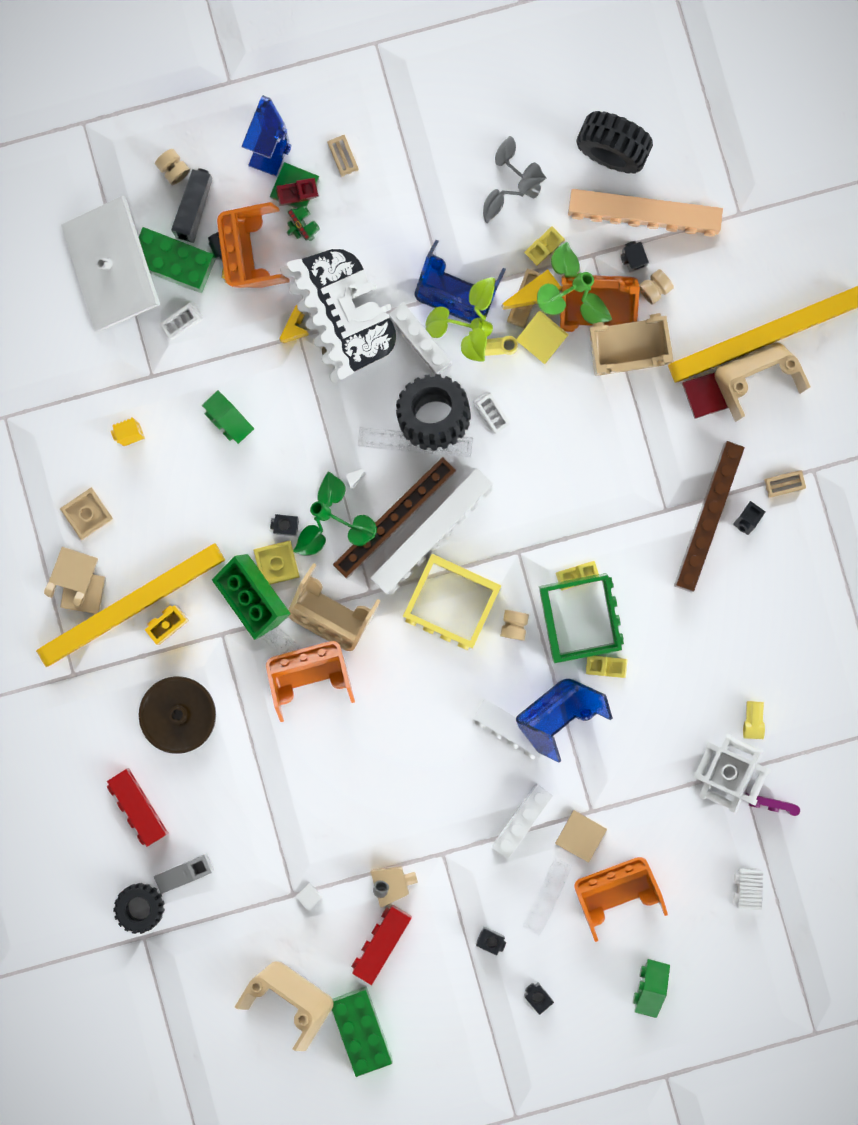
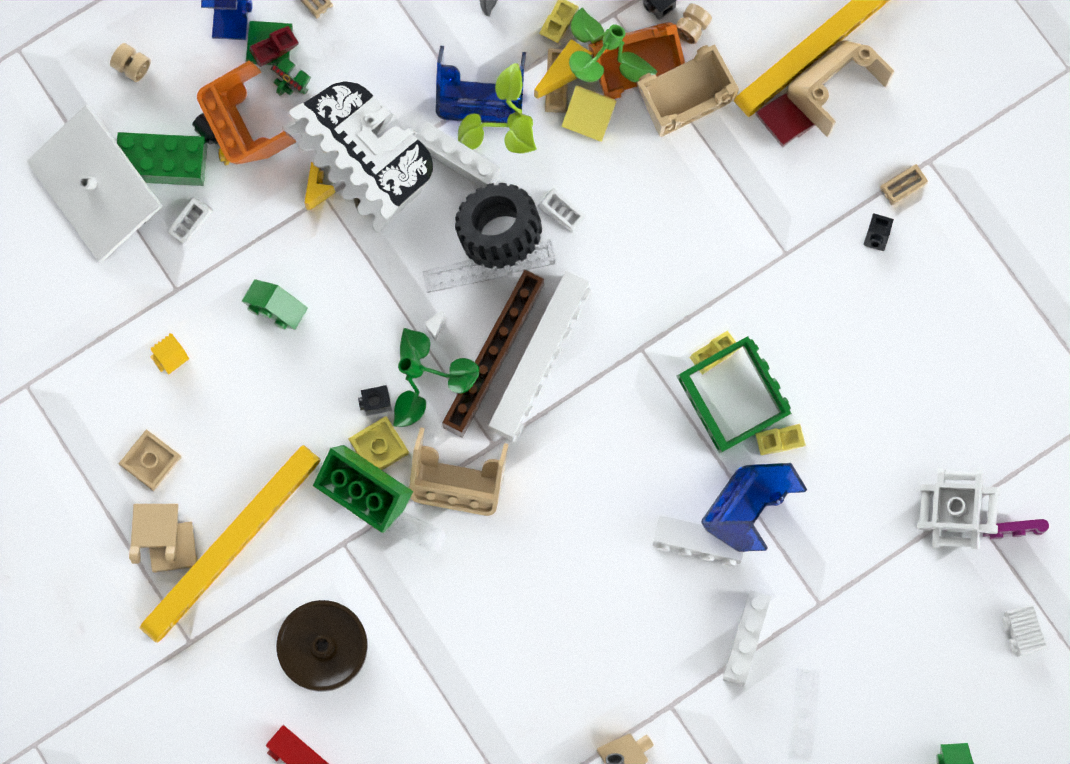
camera: 20 degrees left, 10 degrees down
yellow brick [145,605,189,645] -> none
black slope [171,168,213,243] -> none
orange windscreen [266,641,355,722] -> none
light yellow window [403,554,502,651] -> none
light yellow piece [485,336,518,356] -> none
tan wheel [500,610,529,641] -> none
tan tile [555,810,607,863] -> none
orange windscreen [574,857,668,942] -> none
reddish brown brick [674,441,745,593] -> none
light yellow piece [743,701,765,740] -> none

